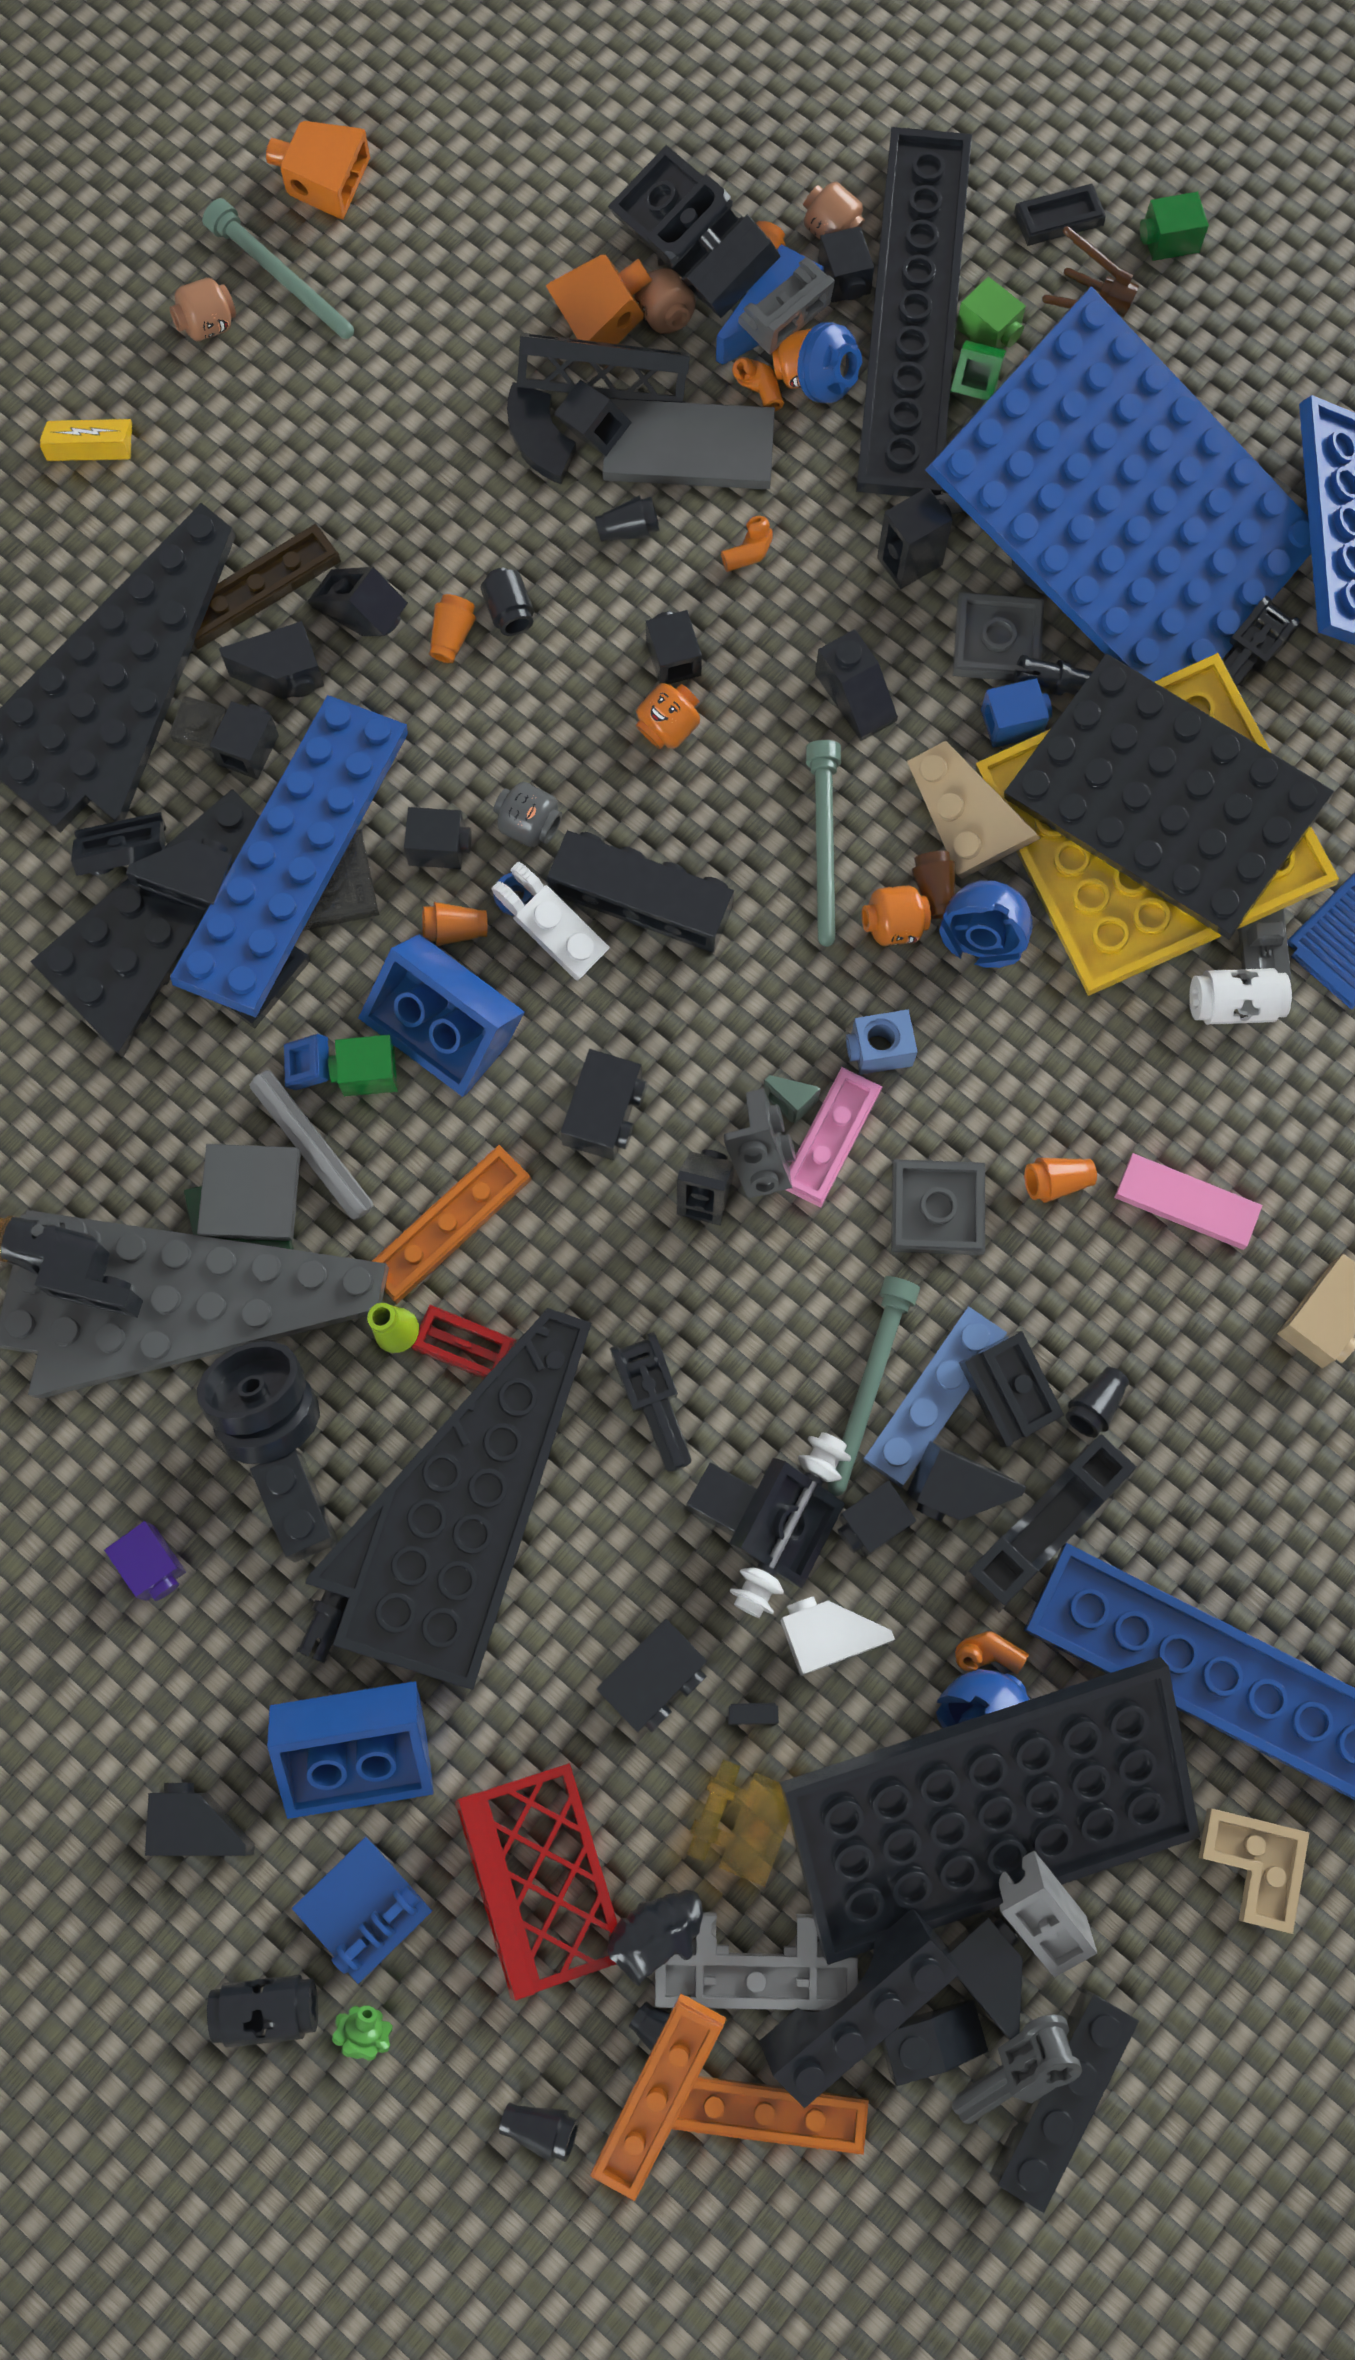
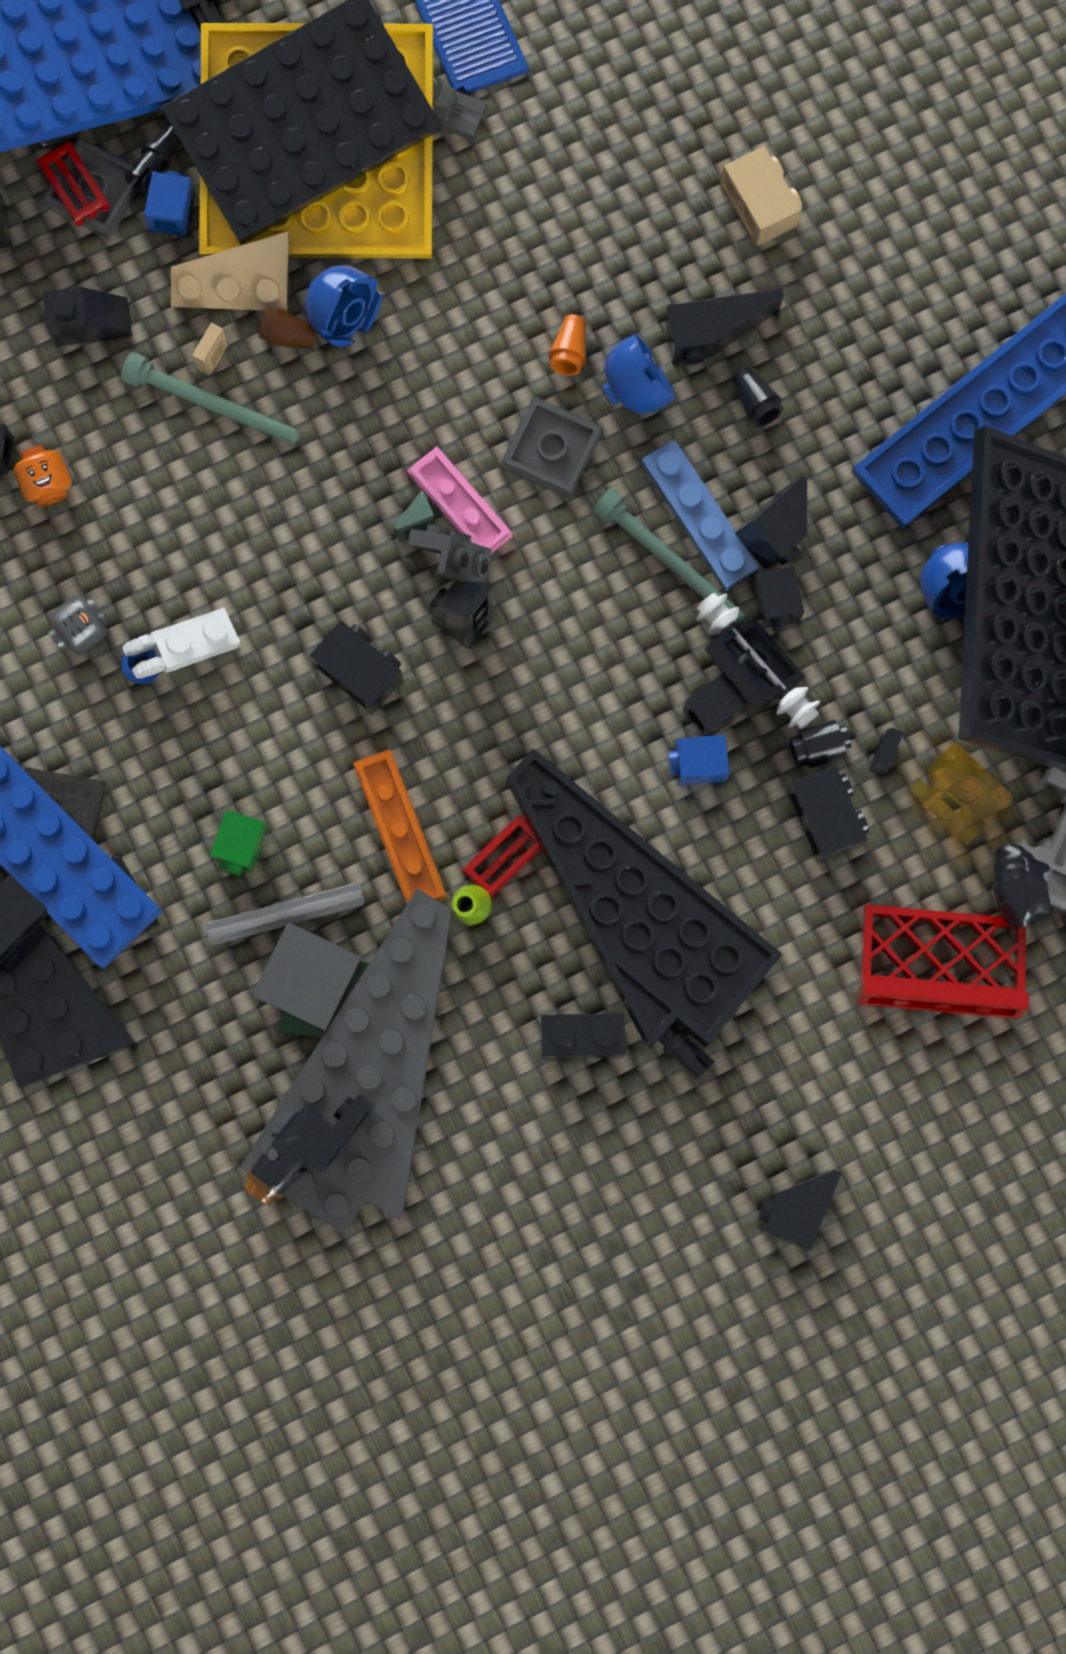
camera: 70 degrees left, 5 degrees up
dark purple brick [104,1521,186,1601] -> none
black wheel [197,1341,320,1464] -> none
black piece [207,1975,318,2048] -> none
blue slope [267,1681,434,1819] -> none
blue tile [284,1034,330,1090] -> none
blue hinge [292,1836,433,1984] -> none
bright green plant [332,2006,393,2061] -> none
blue slope [358,934,525,1097] -> none
black brick [404,807,472,869] -> none
orange cone [422,902,488,946] -> none
black brick [547,830,734,953] -> none
black connector [610,1332,692,1472] -> none
white slope [780,1596,895,1676] -> none
medium blue brick [846,1009,917,1075] -> none
orange head [862,885,931,946] -> none
orange arm [955,1631,1029,1674] -> none
black plate [959,1331,1064,1447] -> none
black arch [964,1434,1137,1613] -> none
bright pink tile [1114,1153,1263,1250] -> none
white piece [1190,968,1292,1025] -> none
none -> red tile [36,141,110,227]
none -> tan tile [192,323,228,376]
none -> blue cylinder [602,333,675,414]
none -> black slope [665,288,784,365]
none -> blue brick [668,735,729,786]
none -> black brick [789,719,852,769]

